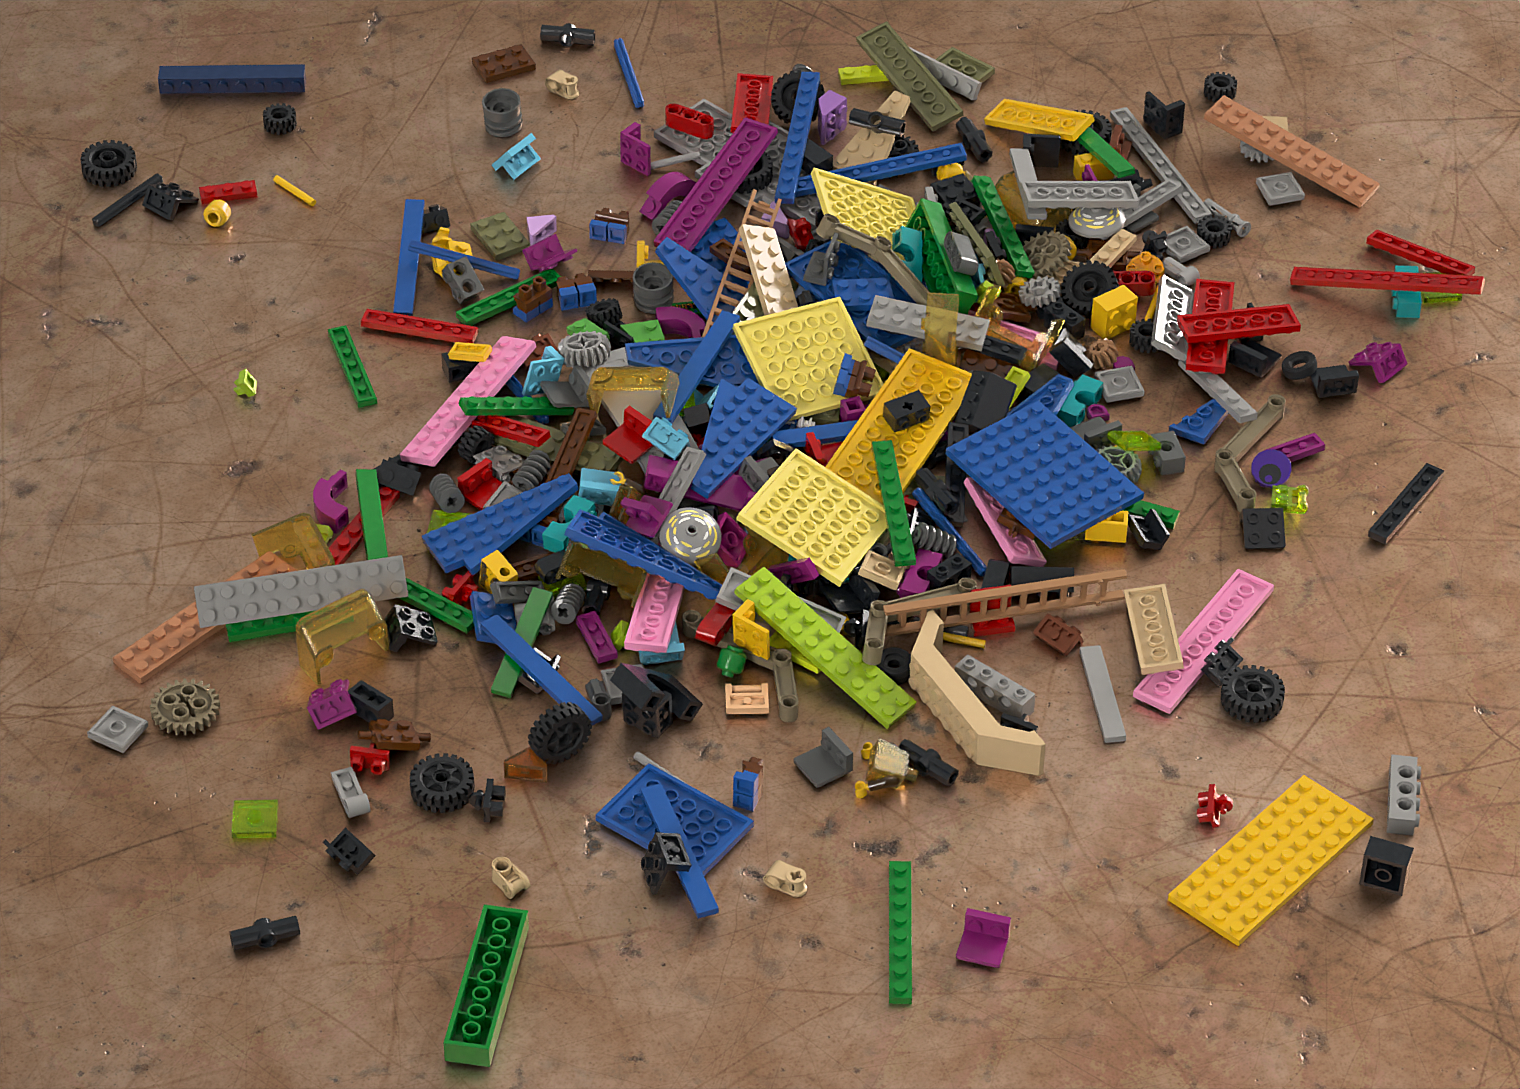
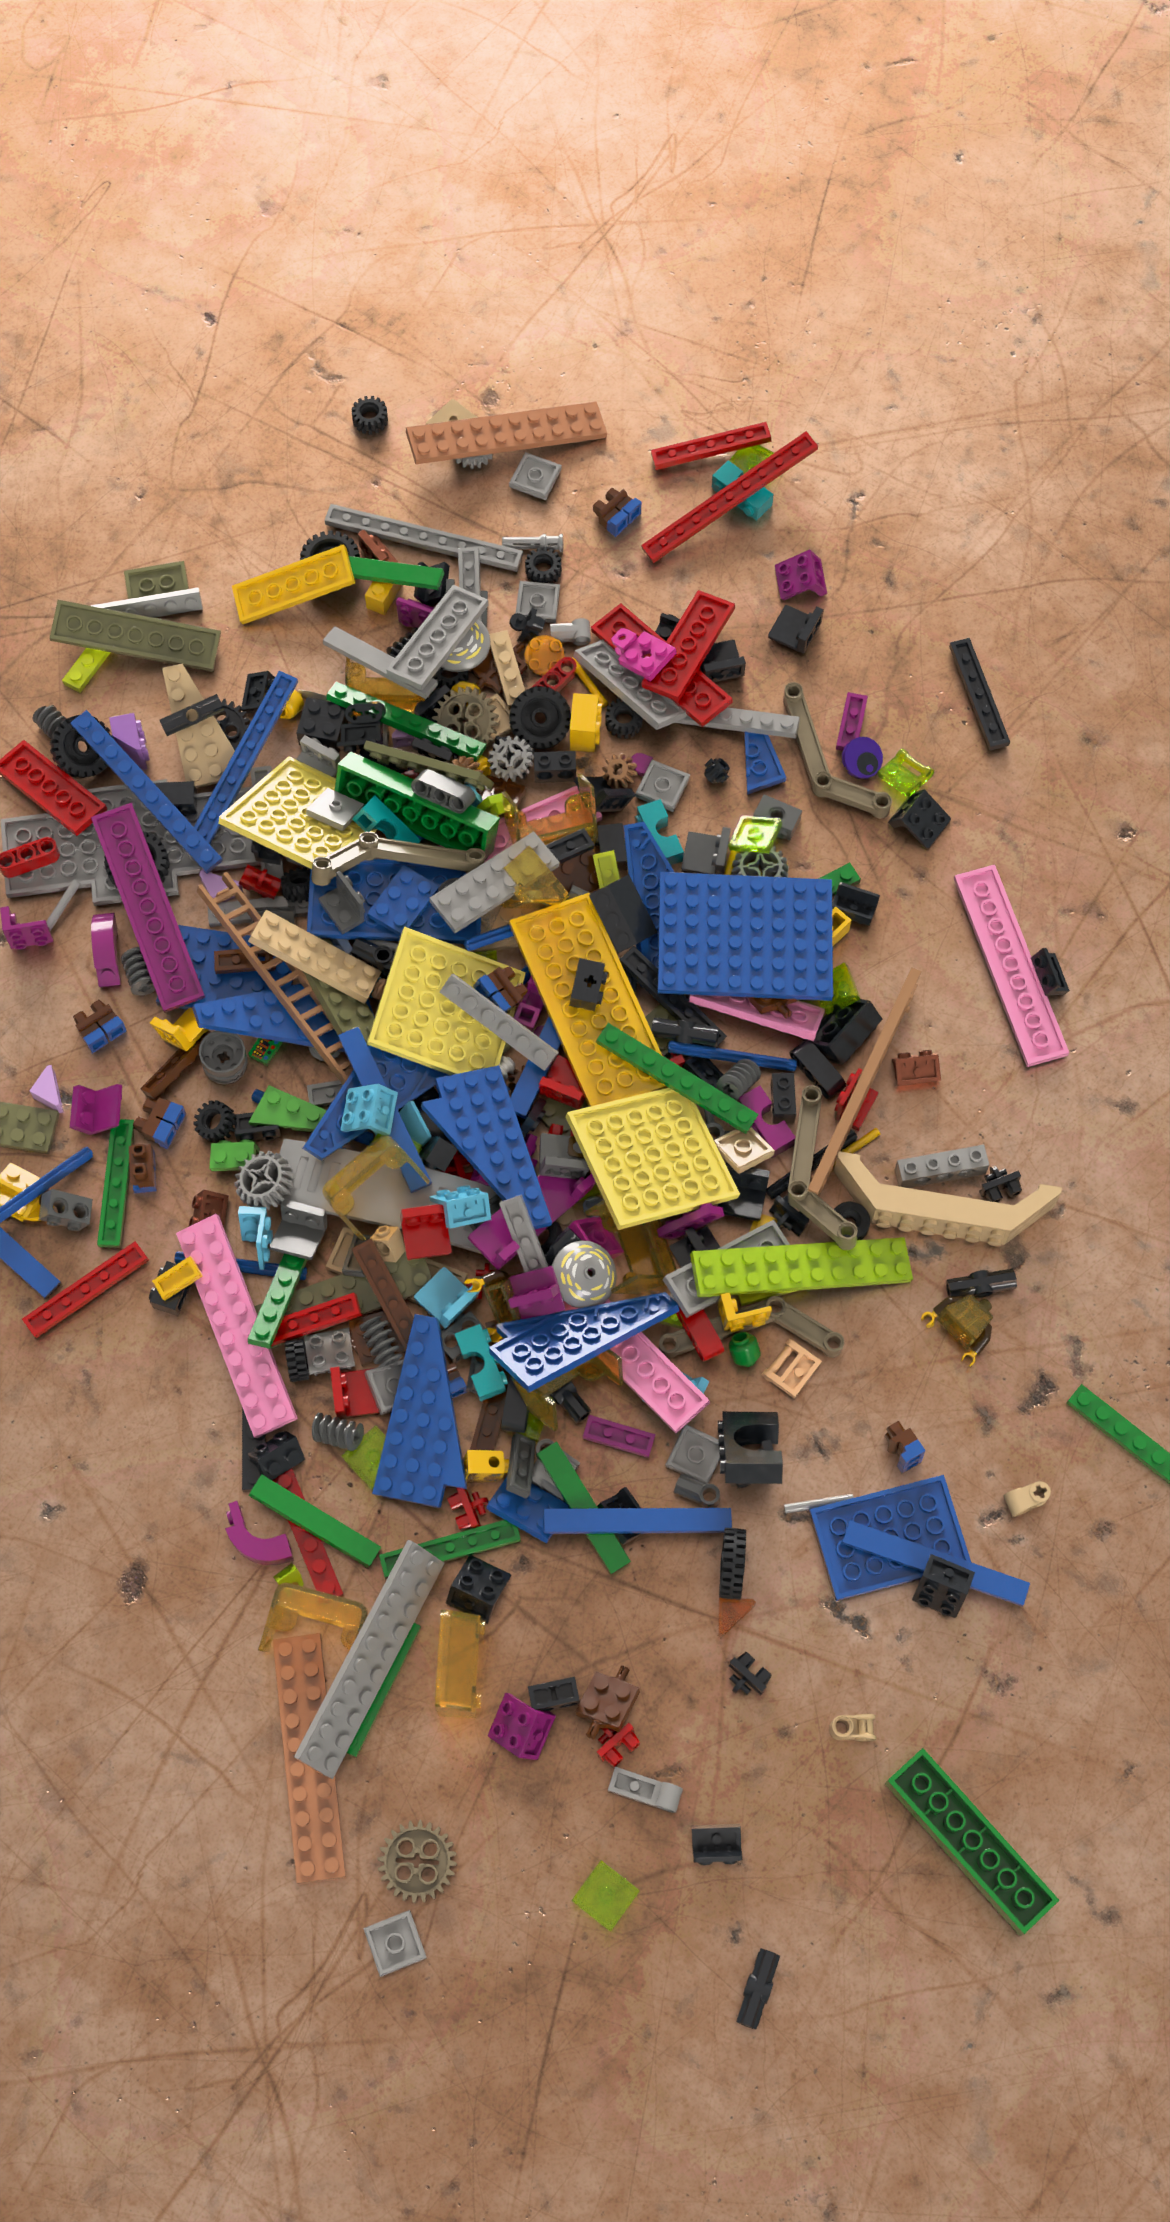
camera: 50 degrees left, 25 degrees up
lime tile [233,369,257,397] -> none
green tile [328,325,377,408] -> none
black wheel [410,753,475,813] -> none
dark grey piece [551,583,586,624] -> none
lime tile [611,620,629,651] -> none
magenta arch [656,307,706,338] -> none
dark grey bracket [794,727,853,788] -> none
black piece [956,117,993,163] -> none
black bracket [1023,134,1061,168] -> none
light grey tile [1079,645,1126,743] -> none
magenta tile [1087,404,1110,421] -> none
tan plate [1124,584,1184,675] -> none
black bracket [1143,91,1185,140] -> none
black wheel [1221,665,1285,723] -> none
black tyre [1282,351,1317,380] -> none
none -> light grey plate [306,788,364,831]
none -> medium azure bracket [341,1084,398,1136]
none -> black beam [345,701,386,724]
none -> tan brick [371,1225,405,1262]
none -> light grey plate [440,973,559,1071]
none -> hips [593,488,642,537]
none -> dark pink plate [611,628,677,681]
none -> black gear [704,758,730,784]
none -> clear neon green plate [819,962,861,1014]

